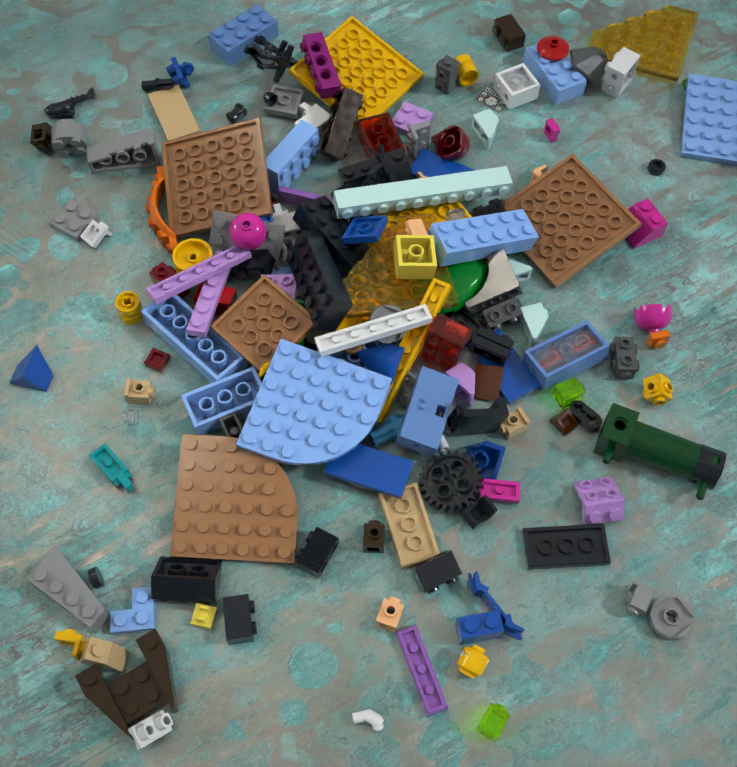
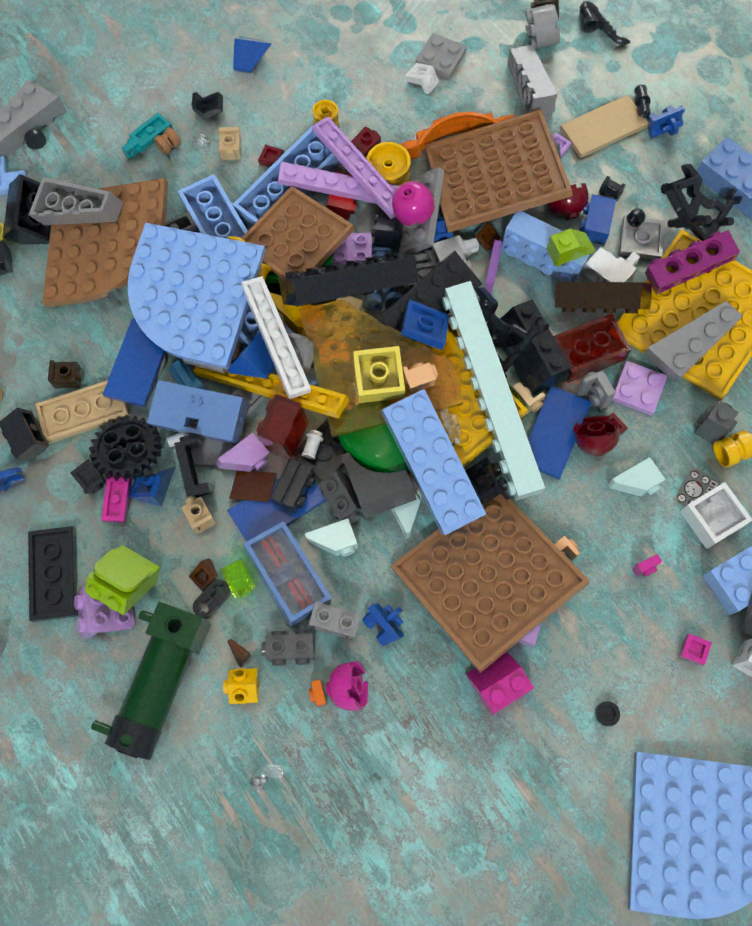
camera: 90 degrees right, 10 degrees up
black brick [295,527,339,578] -> none
none -> light grey wedge [29,177,124,225]
none -> lime brick [85,545,160,615]
none -> medium nougat wheel [153,127,181,156]
none -> black bracket [191,91,223,119]
none -> reddish brown slope [227,639,251,668]
none -> clear arm [250,766,284,792]
none -> light grey bracket [307,602,360,640]
none -> blue hips [362,603,405,646]
none -> lime slope [546,228,595,267]
none -> blue brick [579,194,616,245]
none -> light grey wedge [644,301,743,383]
none -> dark pink plate [680,633,712,666]

